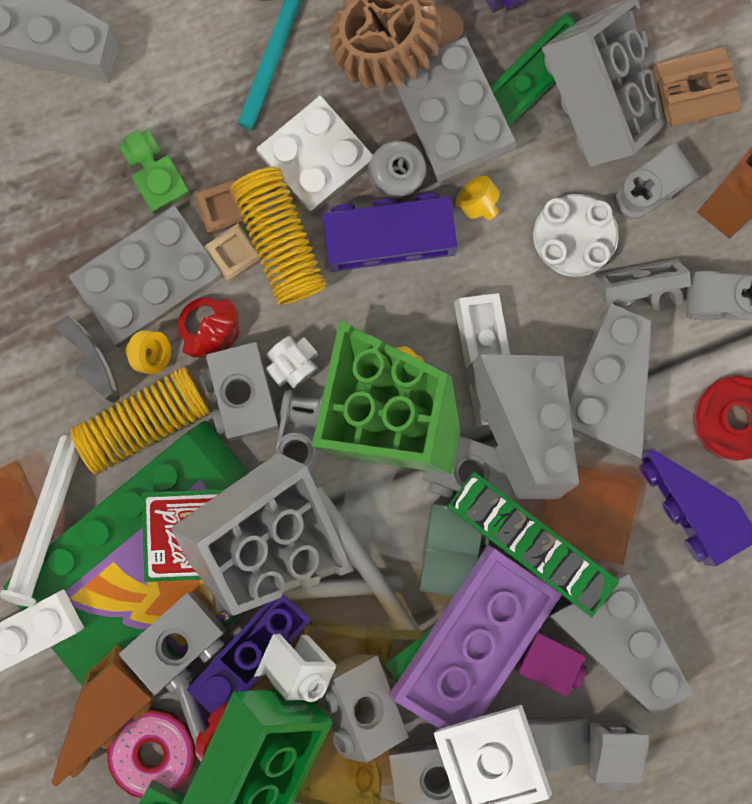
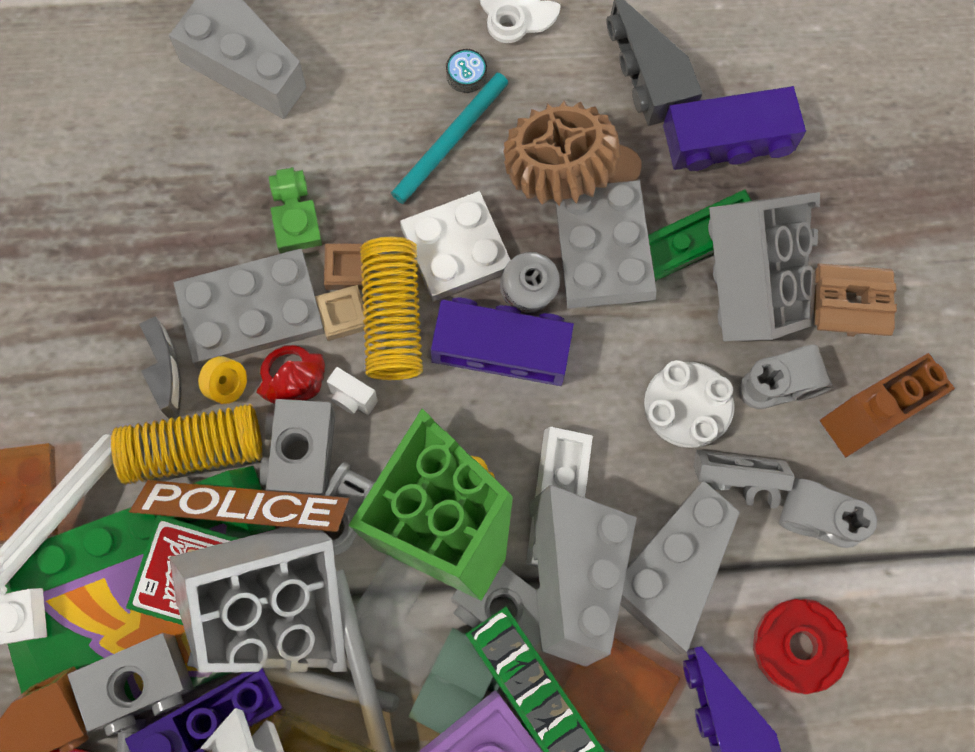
camera: 15 degrees right, 10 degrees down
white gear [265,335,318,389] -> none
yellow tile [455,175,500,220] -> none
none -> dark orange sticker [129,480,349,532]
none -> white plate [326,367,378,416]

